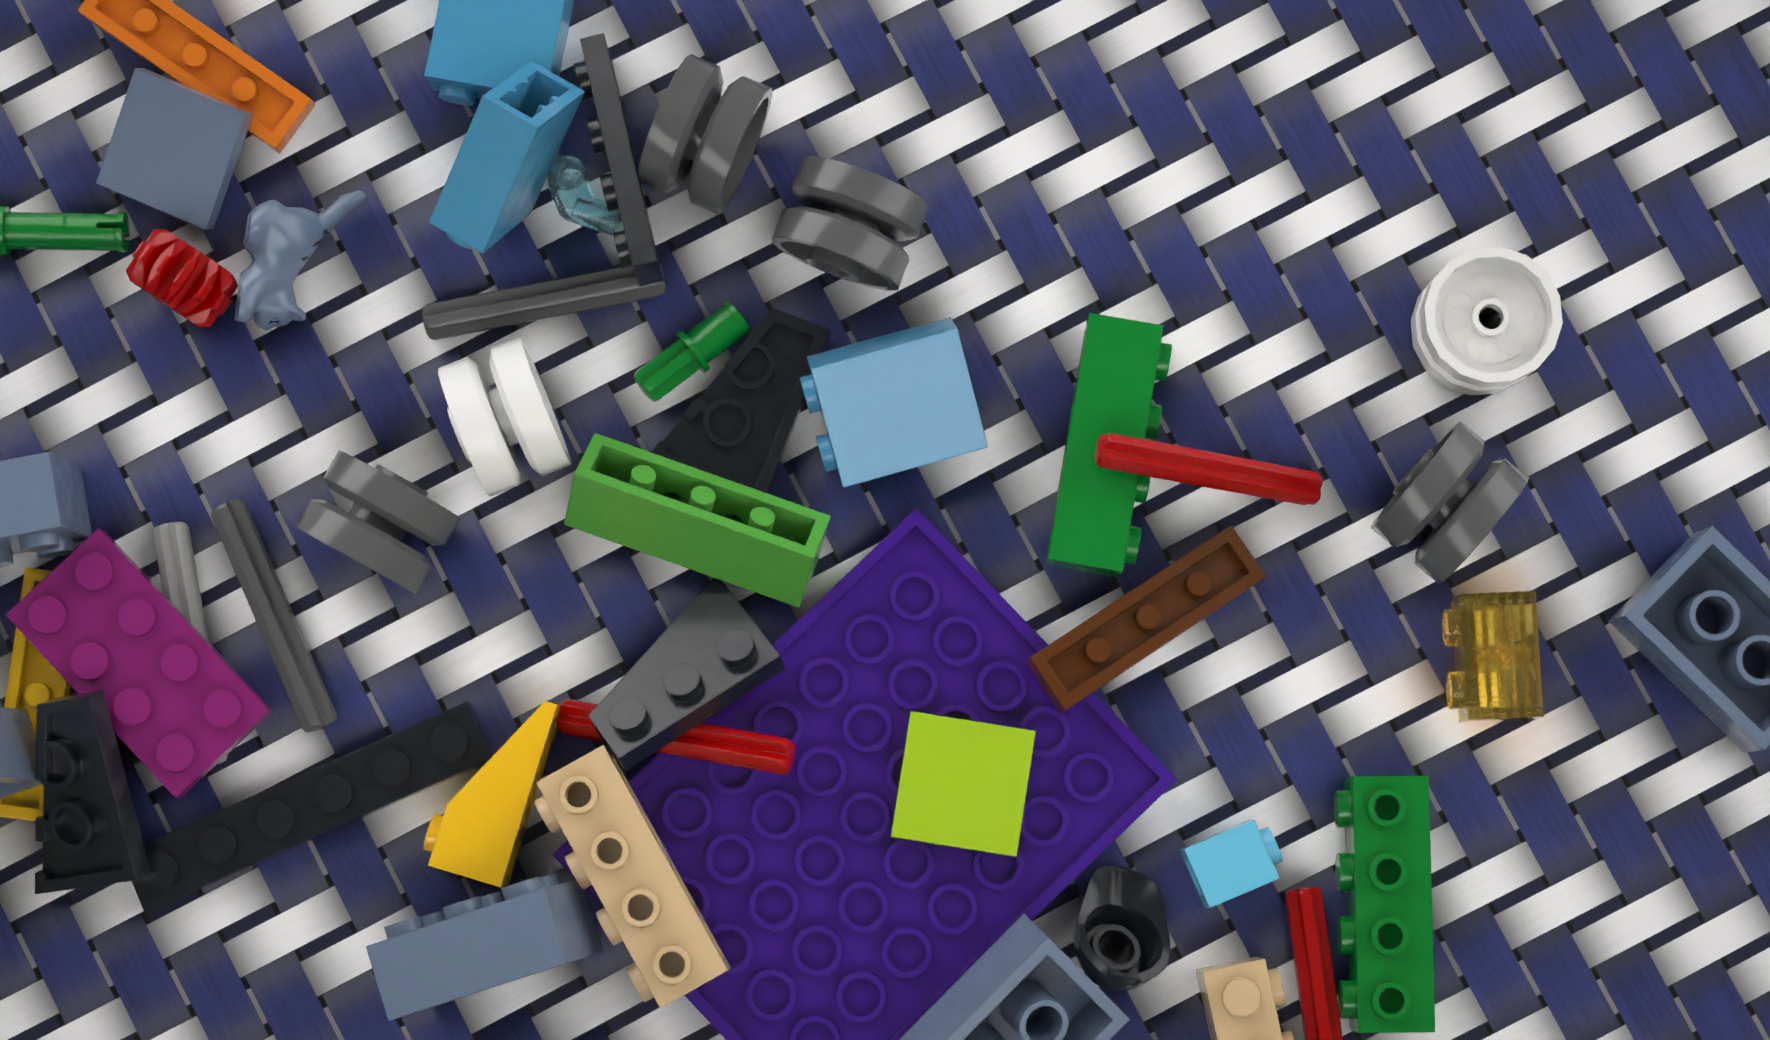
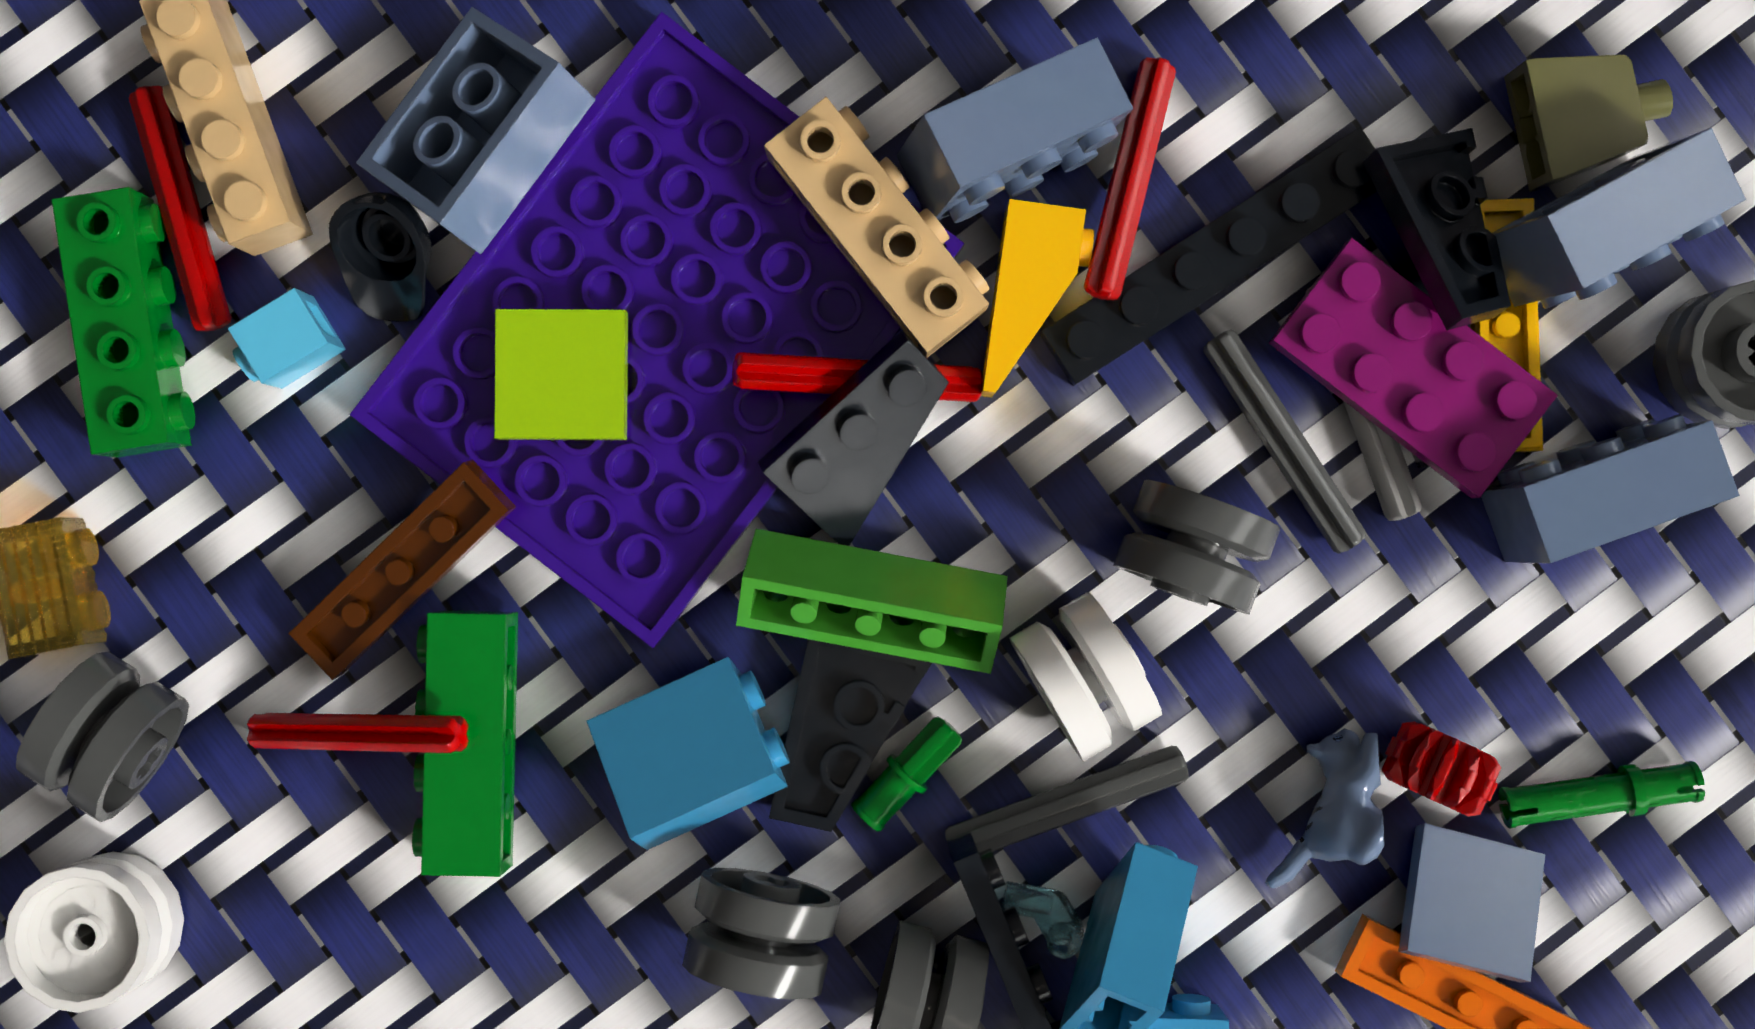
camera: 165 degrees right, 5 degrees up
none -> red axle [1084,57,1176,300]

